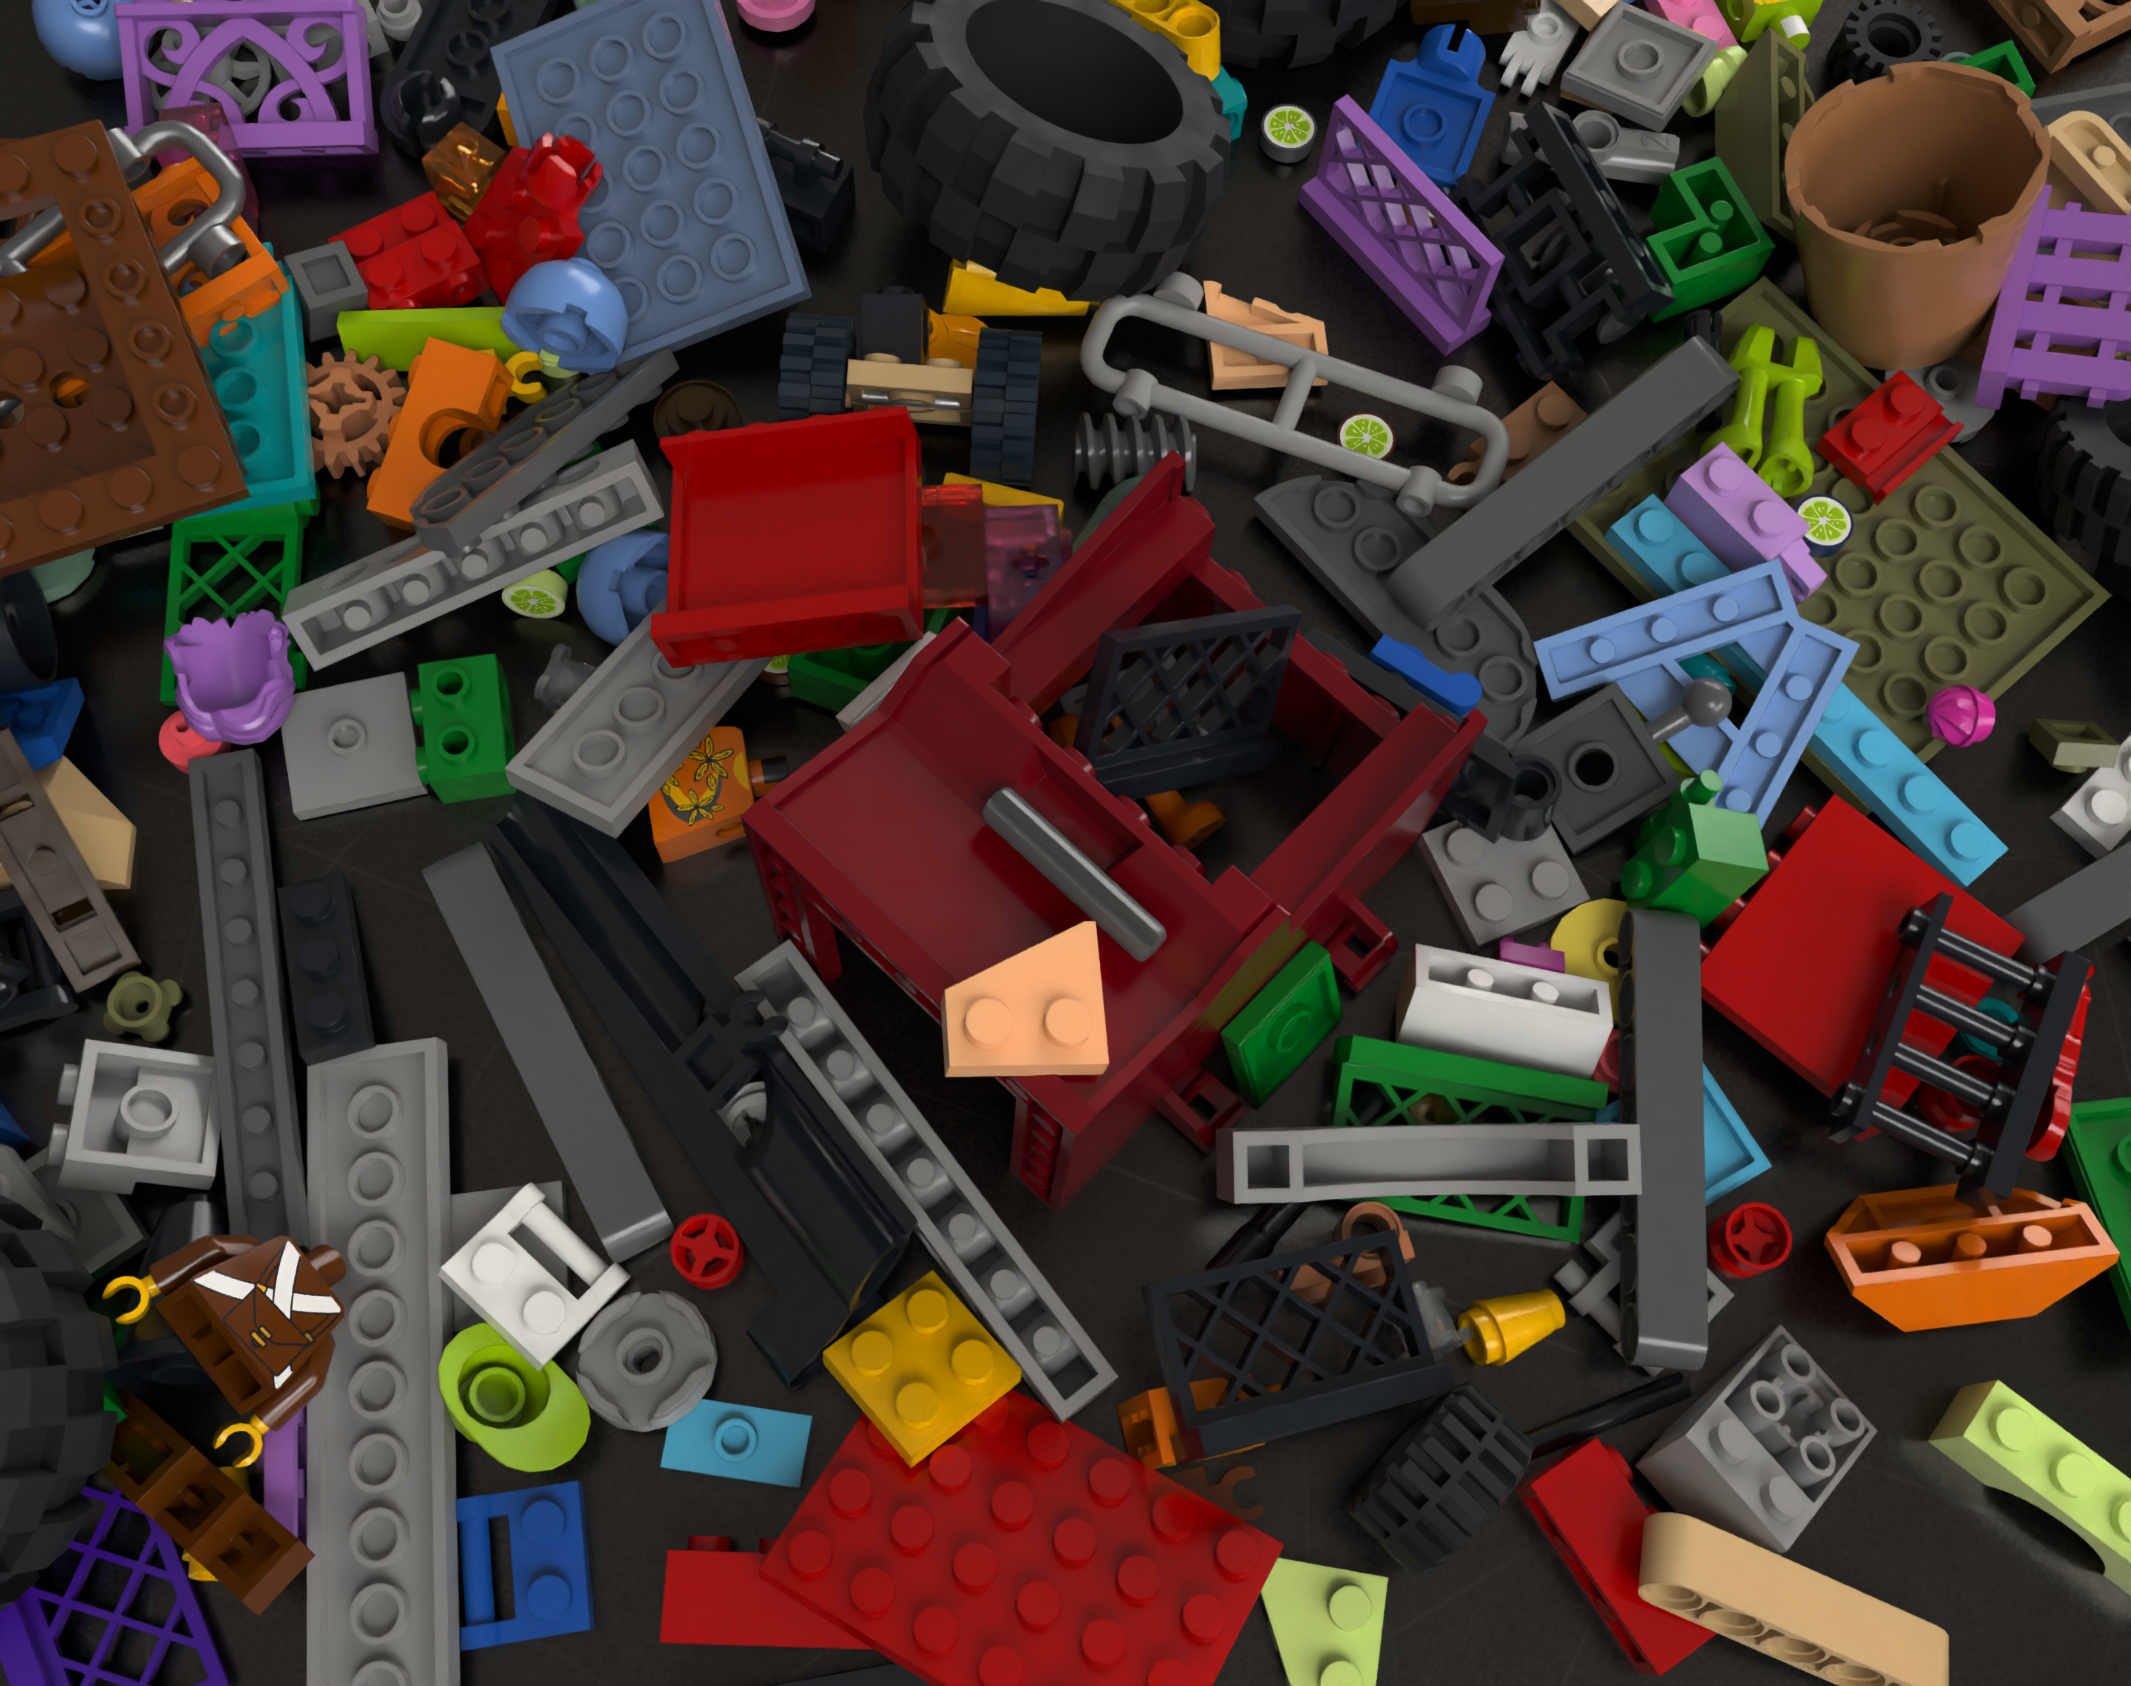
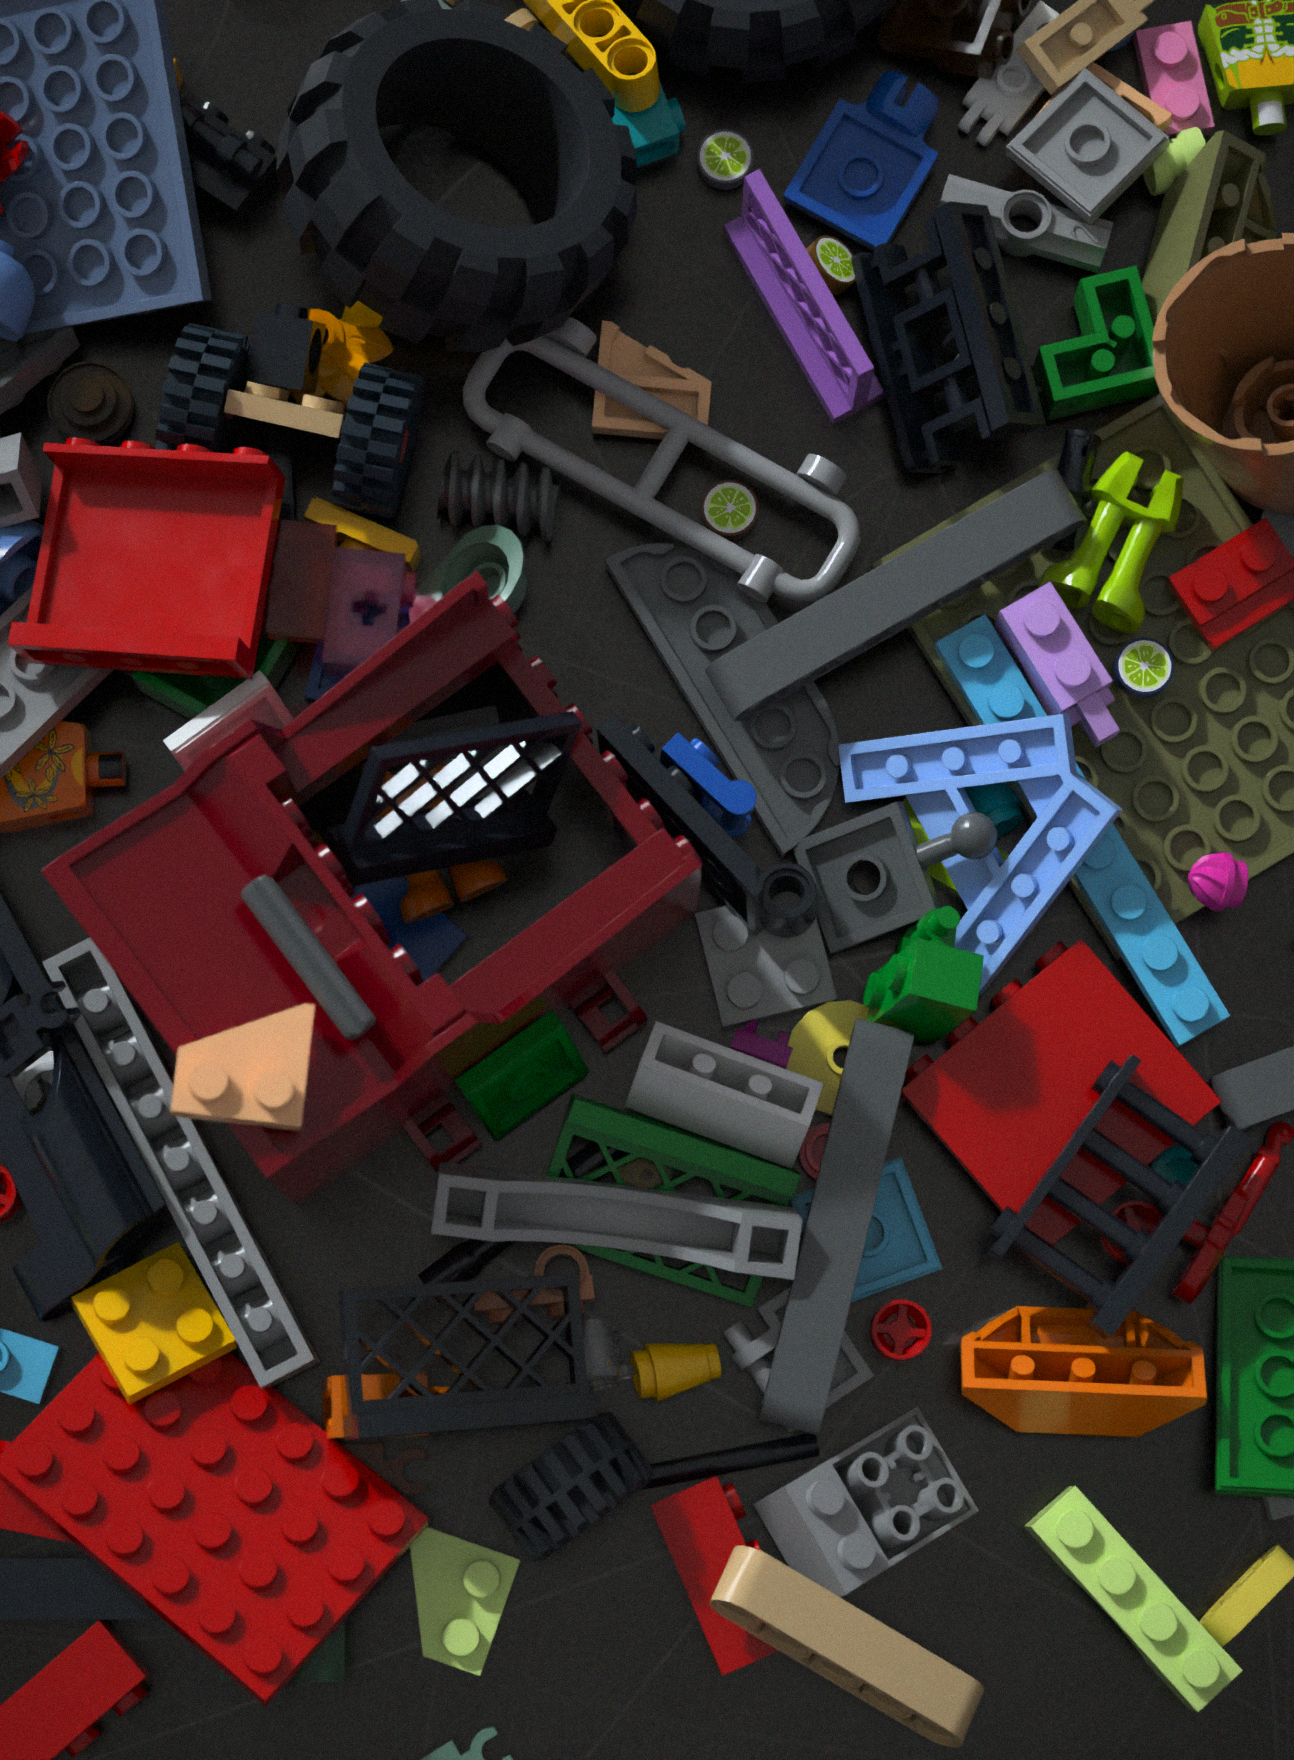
camera: 15 degrees right, 10 degrees up
medium nougat plate [1445,381,1588,512] -> none

